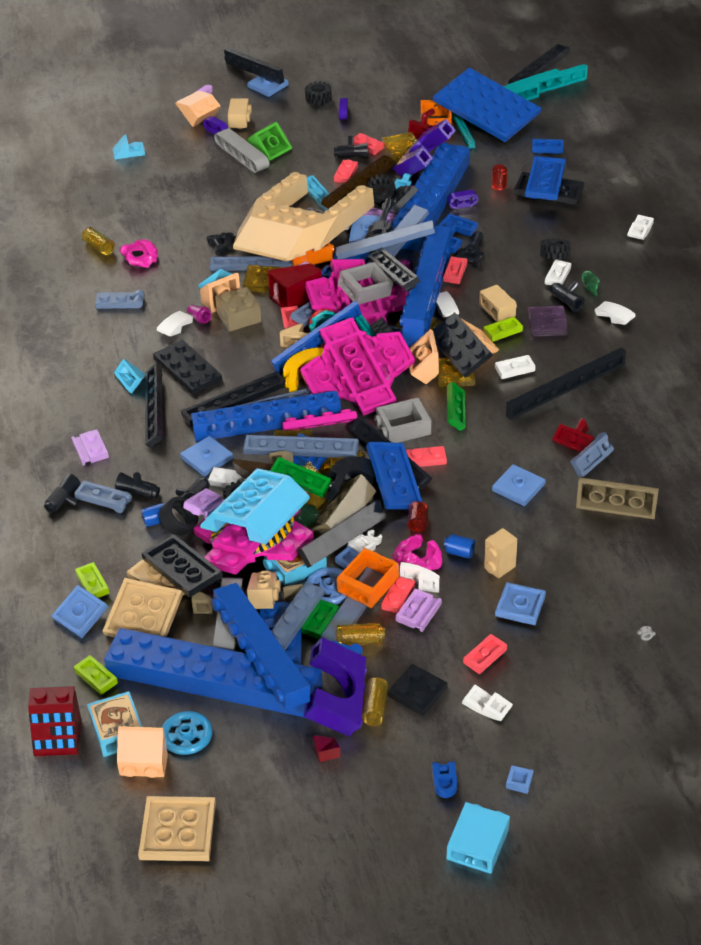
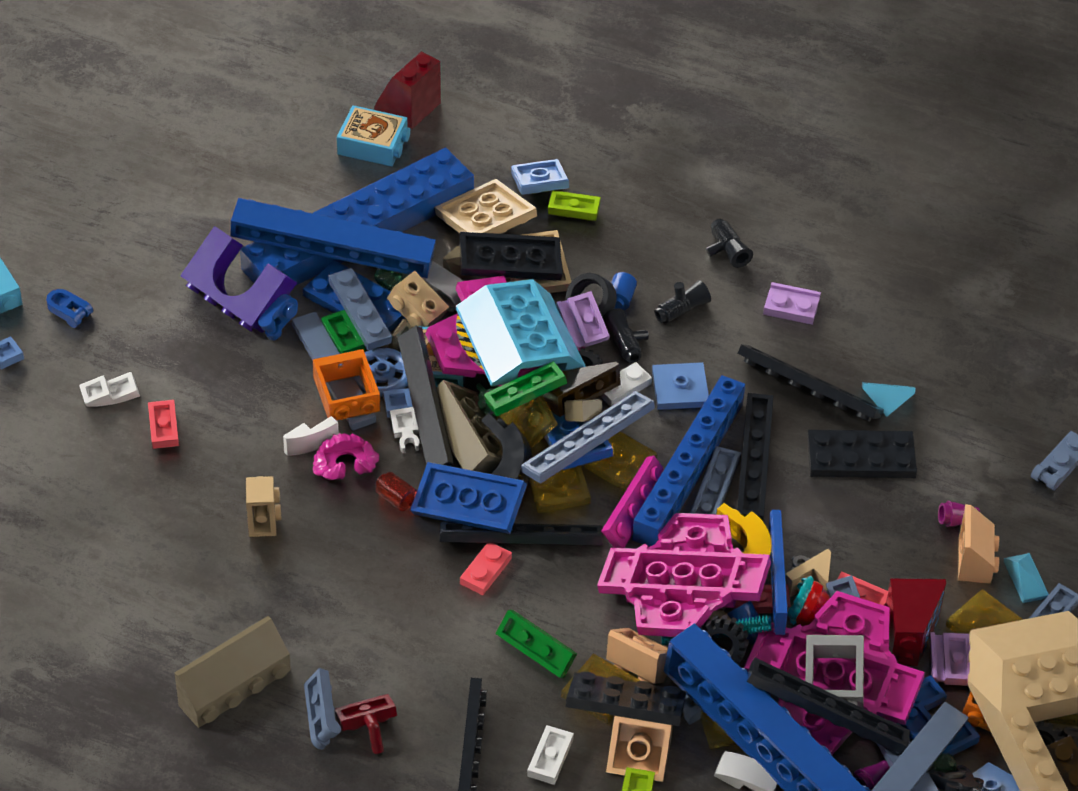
camera: 125 degrees right, 5 degrees up
sand blue plate [74,480,132,513] -> none
lime plate [74,655,118,695] -> none
light nougat slope [117,726,168,778] -> none
tan plate [138,796,216,861] -> none
white slope [157,311,193,336] -> none
dark azure plate [161,711,213,755] -> none
dark tan brick [215,287,261,332] -> none
dark red slope [313,736,341,763] -> none
clear yellow brick [336,623,385,646] -> none
clear yellow brick [362,678,388,726] -> none
light grey window [374,398,431,443] -> none
coral plate [382,576,415,613] -> none
black plate [387,664,448,716] -> none
lavender plate [396,588,442,632] -> none
blue brick [444,534,475,559] -> none
medium blue plate [492,464,546,506] -> none
medium blue plate [495,582,546,626] -> none
light grey piece [637,626,655,640] -> none

